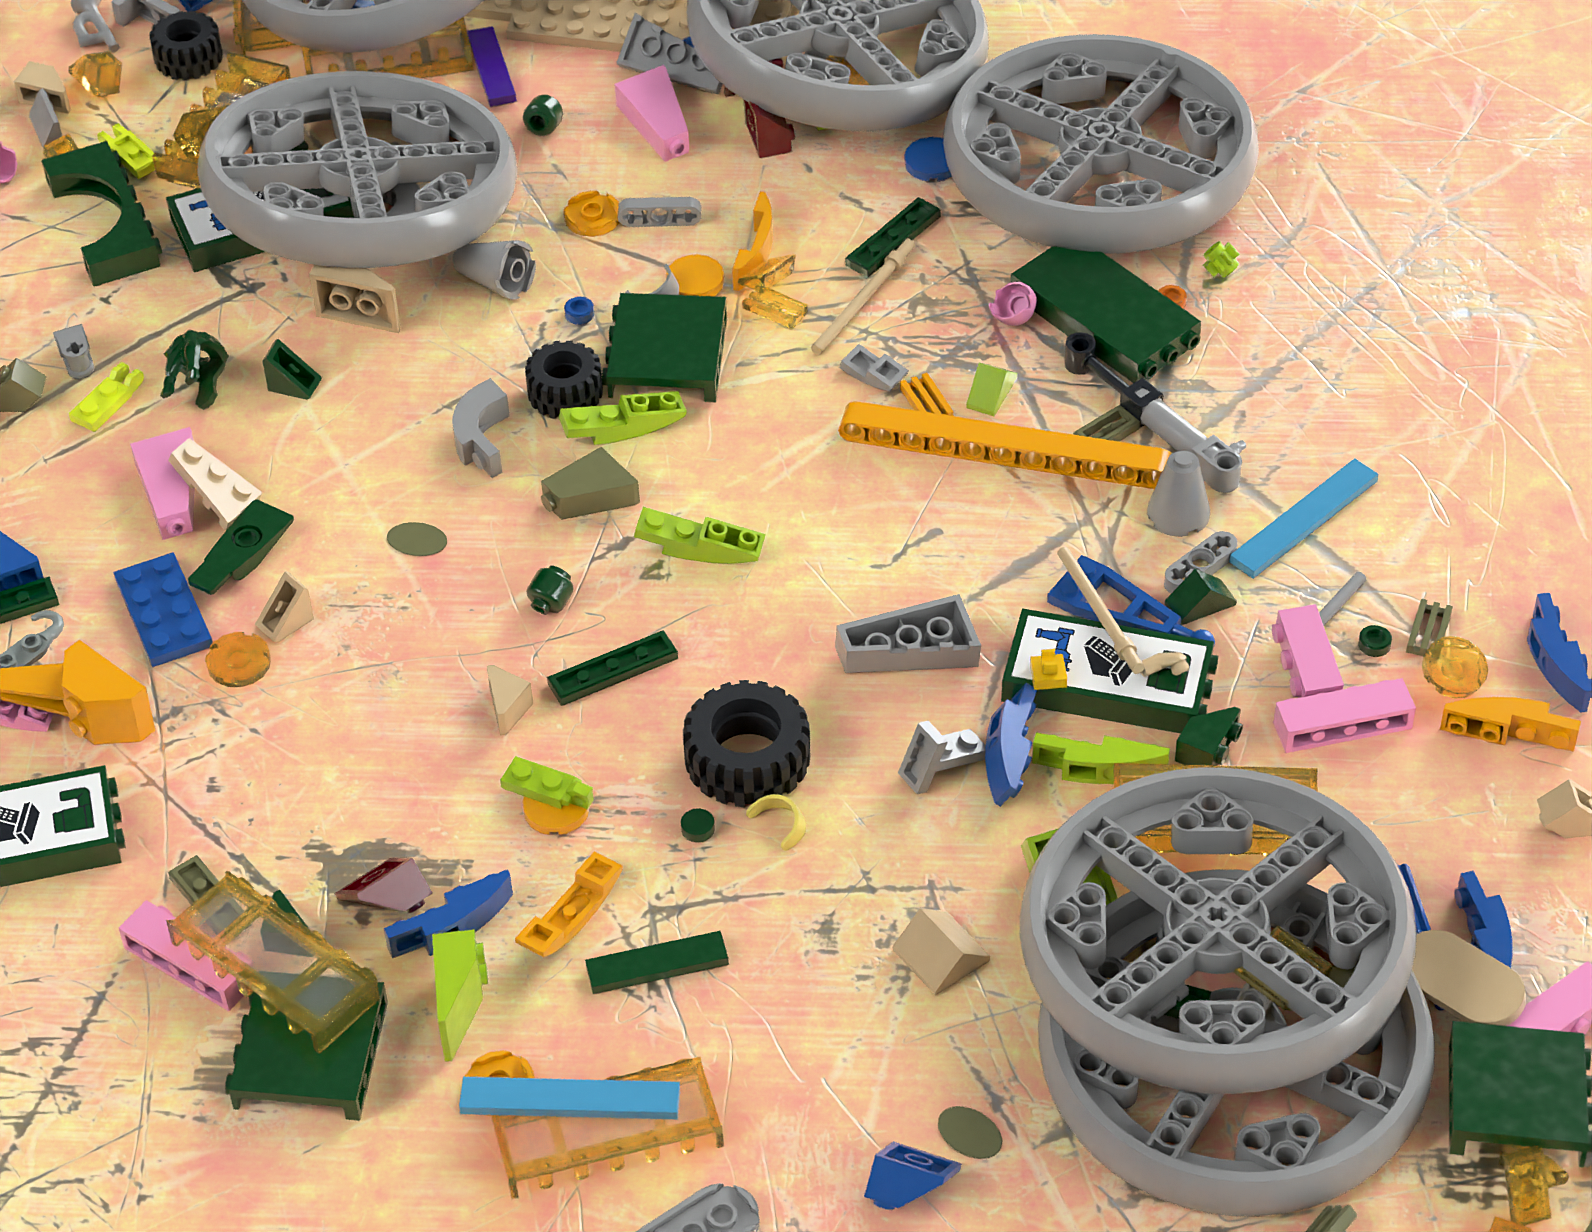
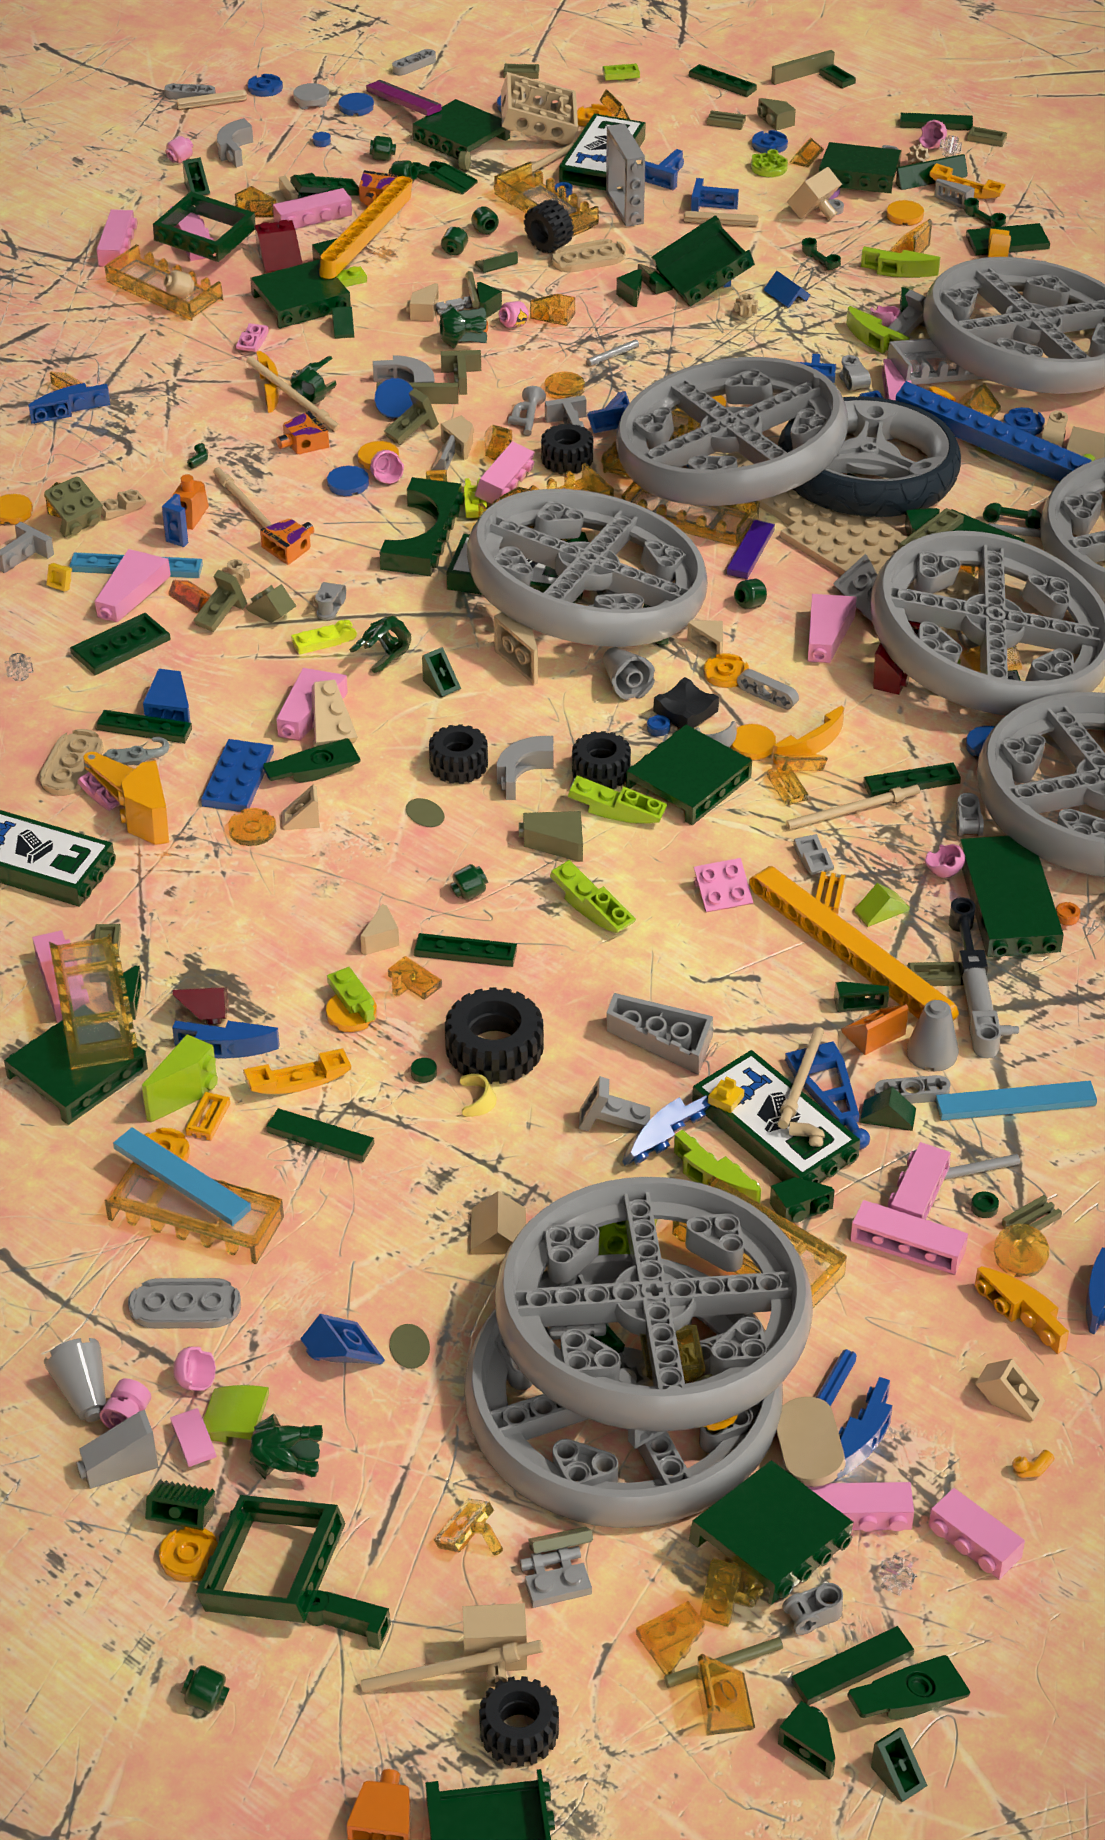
camera: 35 degrees right, 5 degrees down
none -> light orange tile [186,1092,231,1141]
none -> clear yellow plate [388,956,442,1000]
none -> black tyre [429,724,488,784]
none -> bright pink brick [475,441,535,504]
none -> black brick [653,677,719,729]
none -> tan slope [687,620,723,658]
none -> bright pink hinge [694,858,753,912]
none -> dark green slope [834,982,889,1012]
none -> orange slope [841,1004,909,1055]
none -> light grey piece [956,793,984,836]

